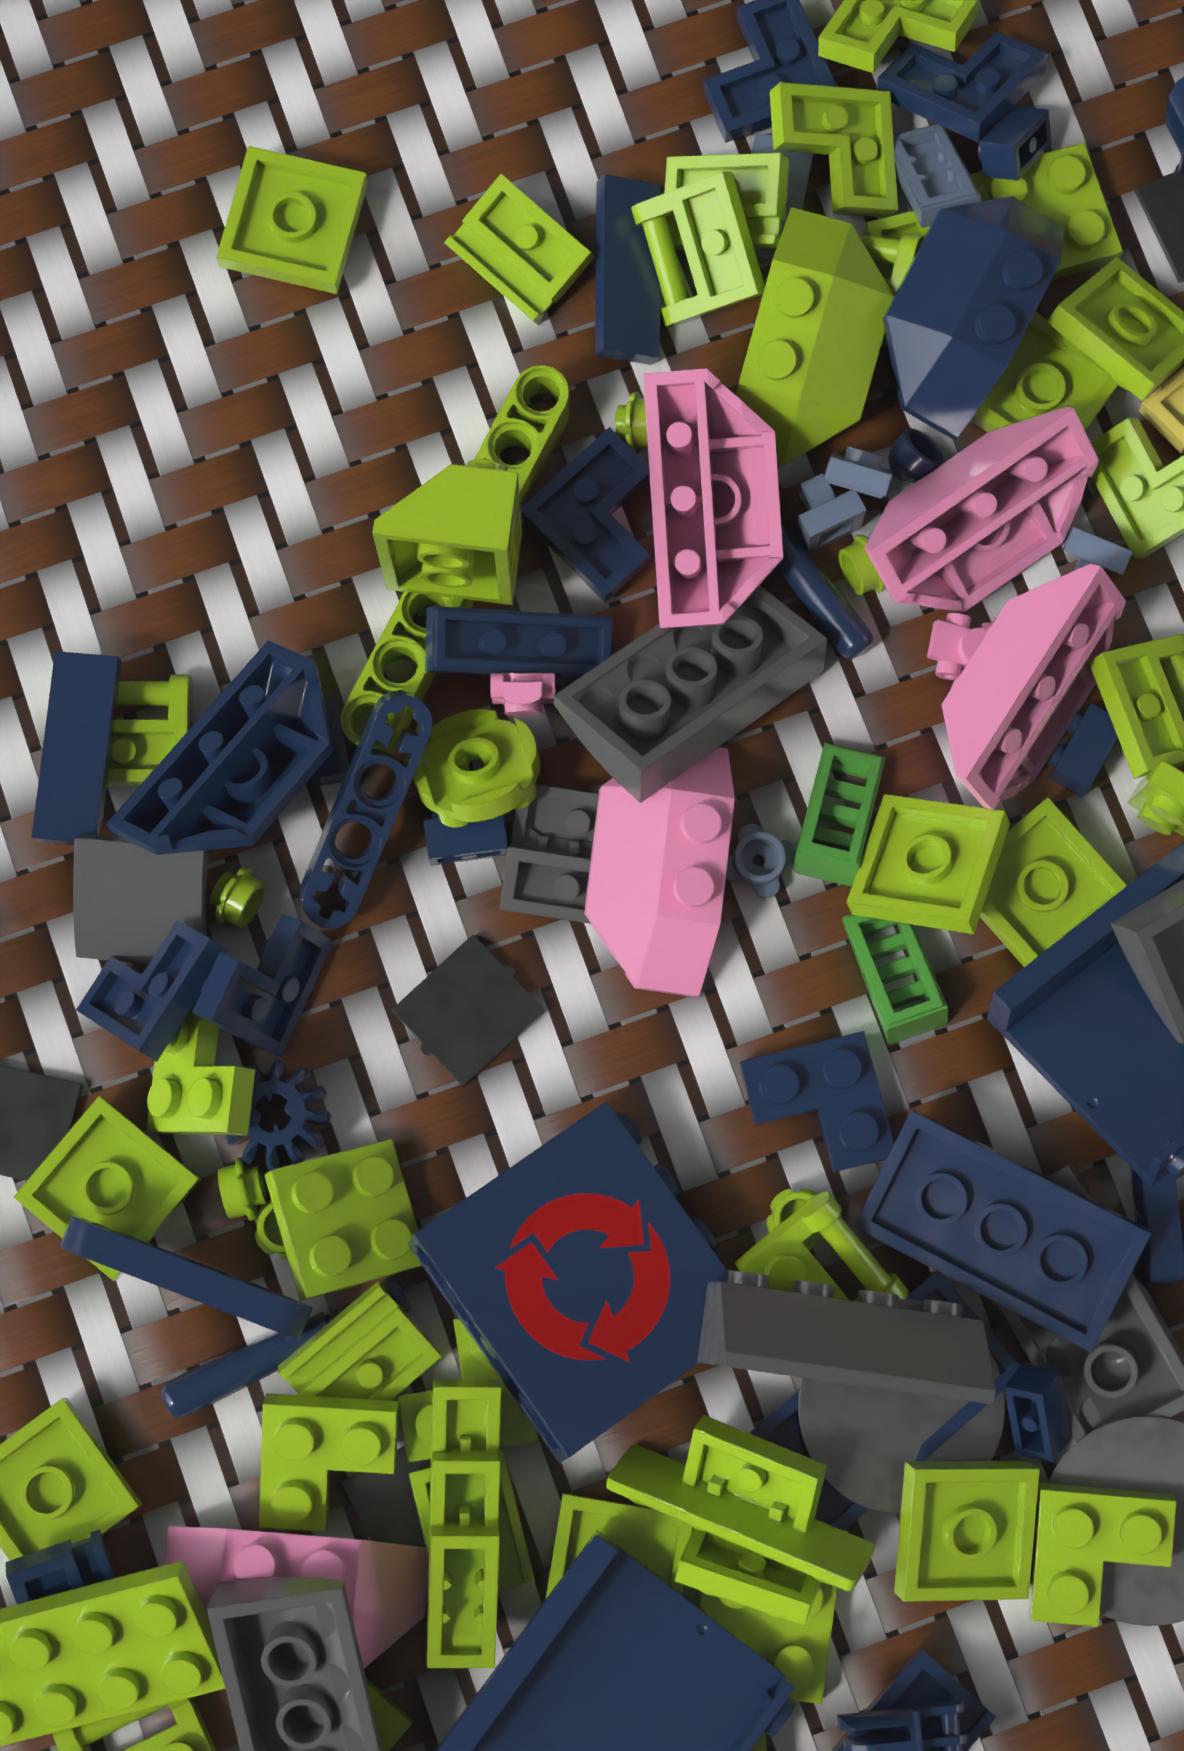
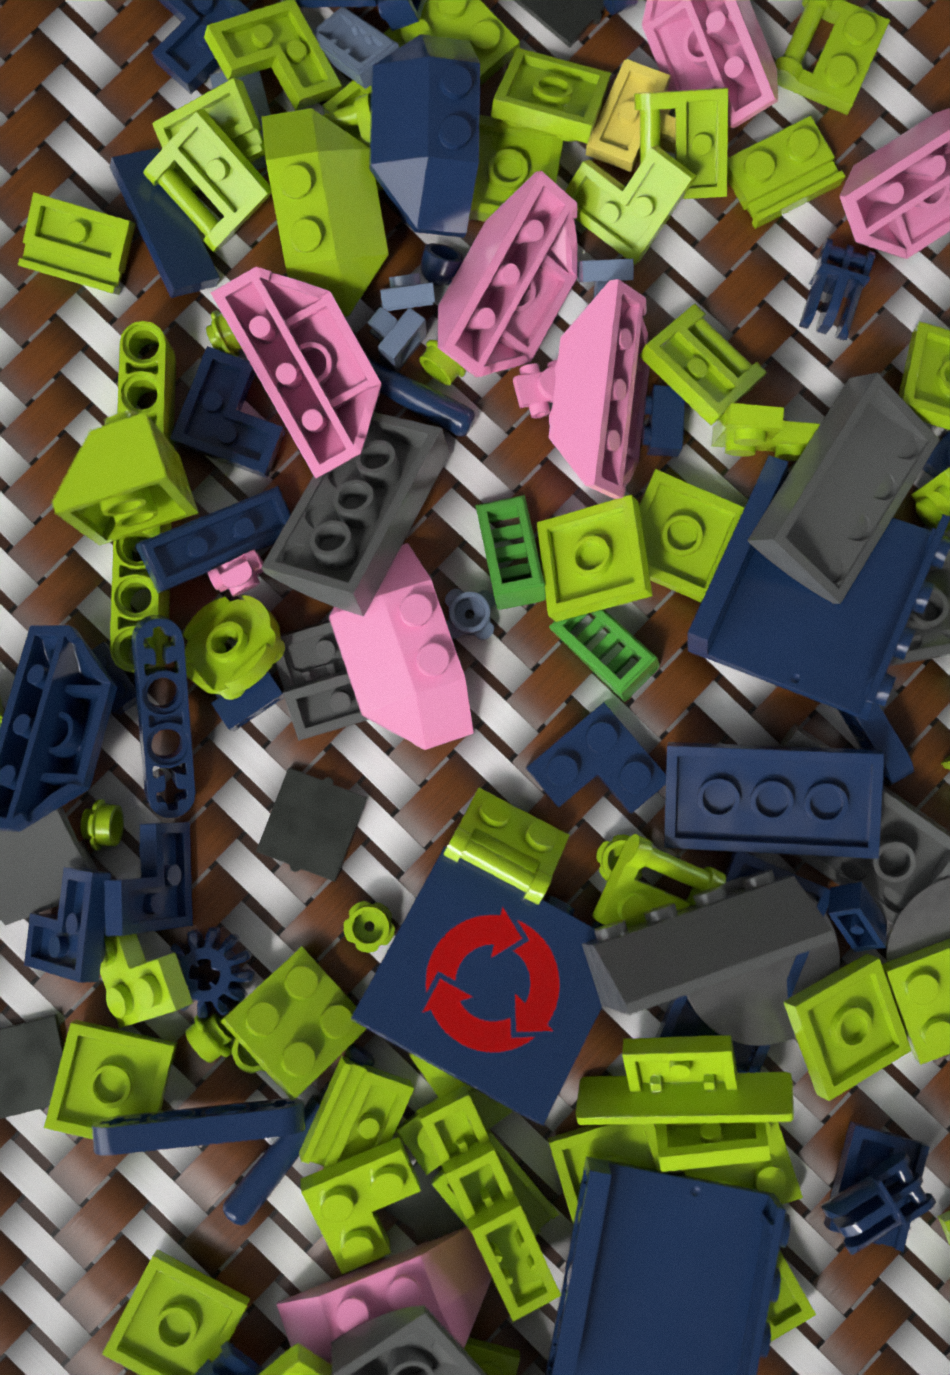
camera: 30 degrees left, 5 degrees up
none -> lime plate [344,901,395,953]
none -> lime plate [443,788,570,905]

